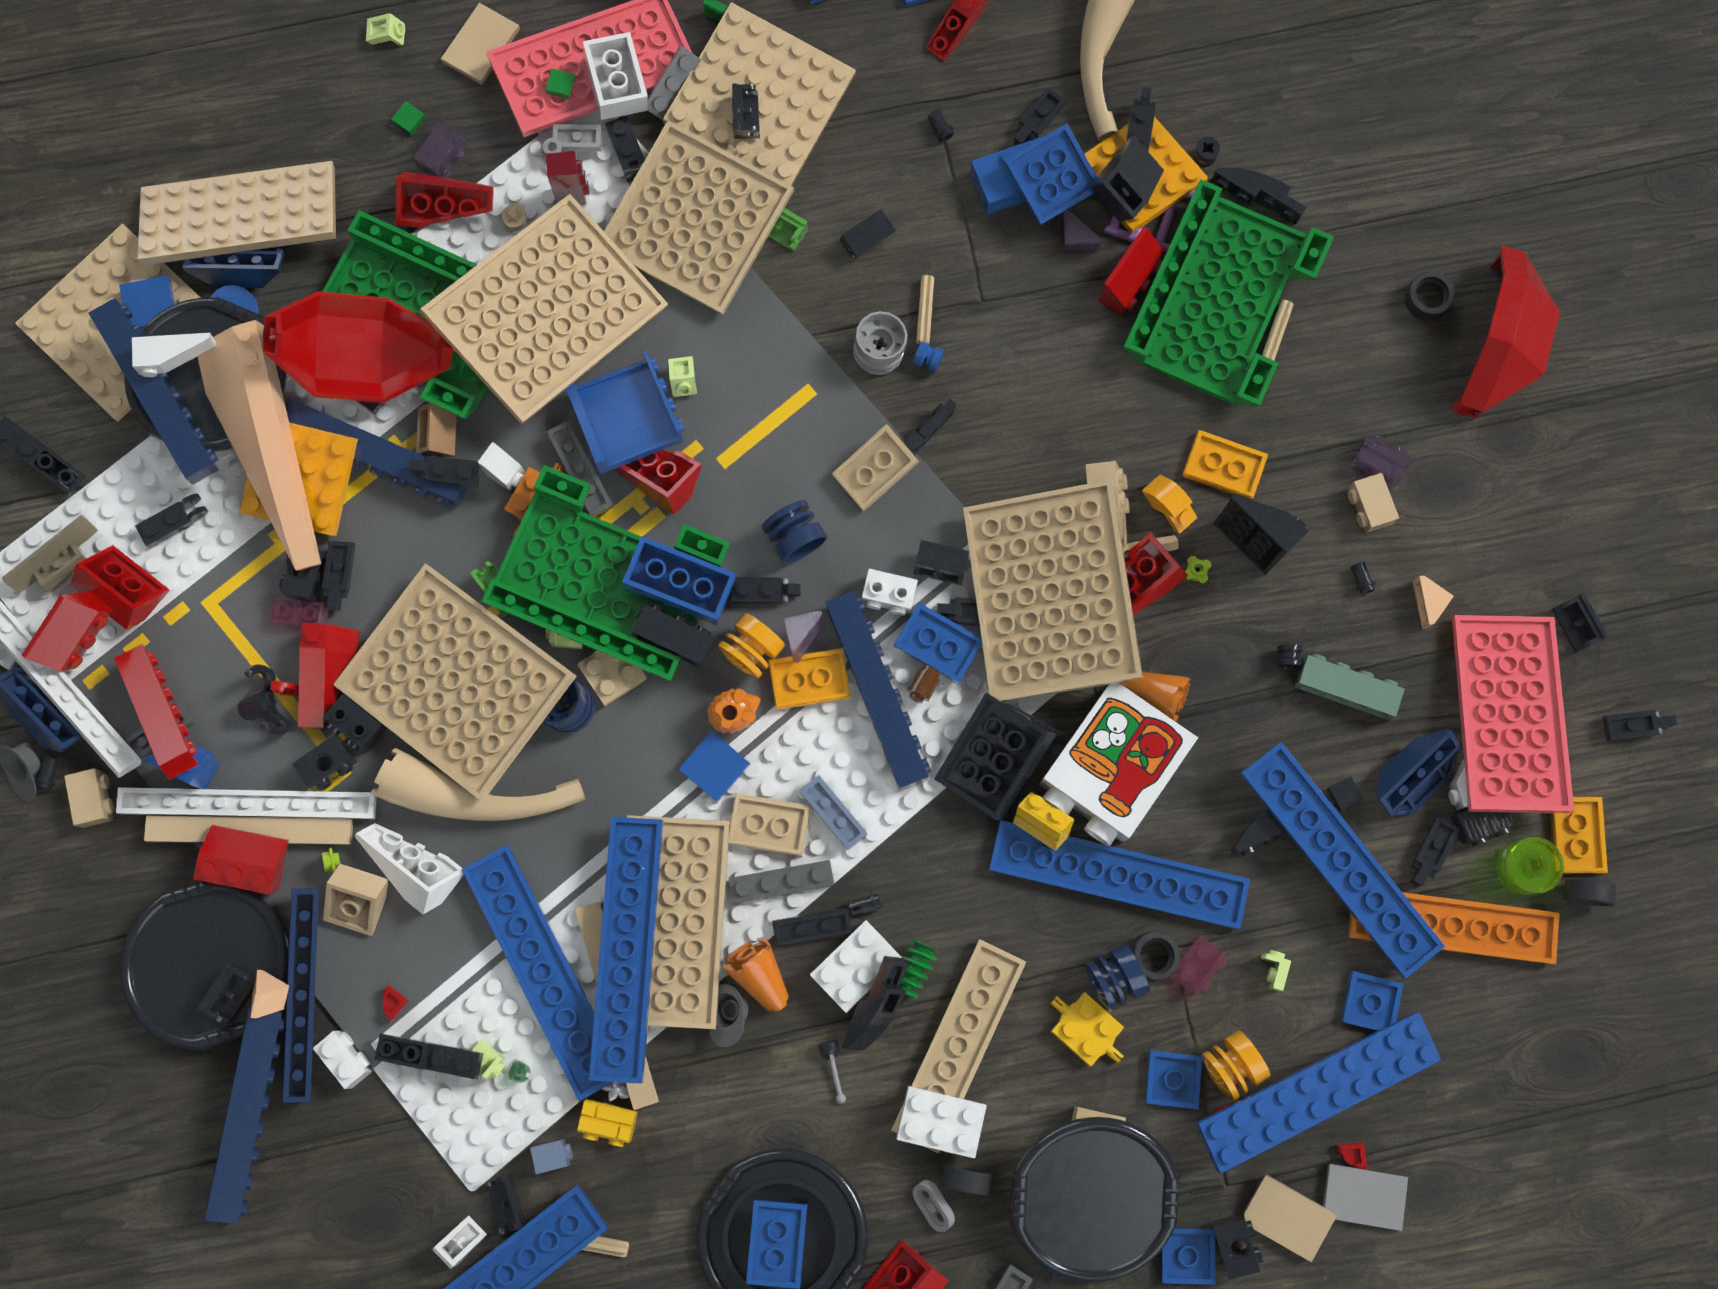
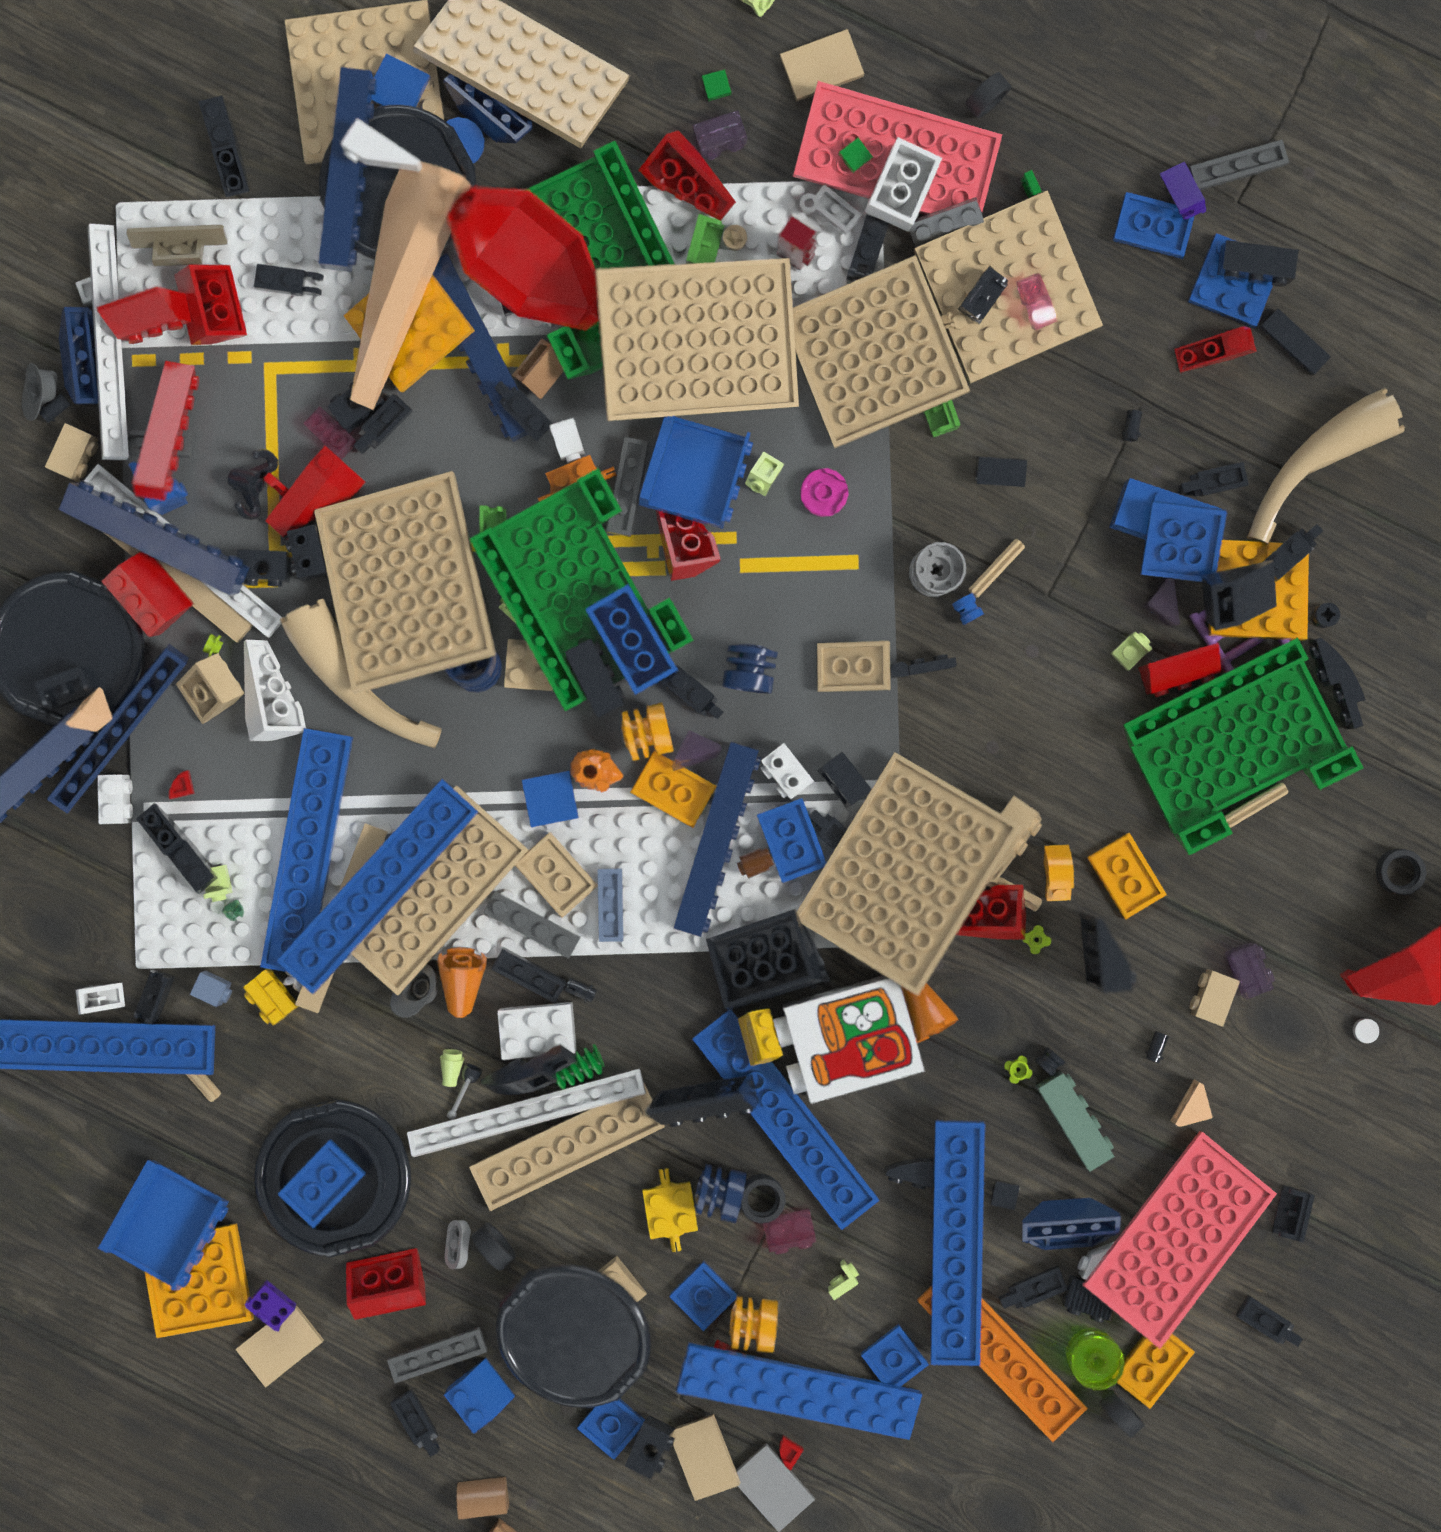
camera: 45 degrees right, 10 degrees up
white brick [896,1086,987,1158] -> none
none -> dark blue brick [59,481,250,595]
none -> white plate [407,1069,646,1157]
none -> yellowish green cone [440,1049,464,1087]
none -> black slope [646,1074,759,1127]
none -> bright green hinge [686,214,725,264]
none -> dark pink tile [800,468,849,517]
none -> lime plate [1004,1056,1032,1084]
none -> clear pink slope [1016,273,1057,330]
none -> yellowish green bracket [1111,632,1152,671]
none -> white tile [1353,1018,1379,1043]

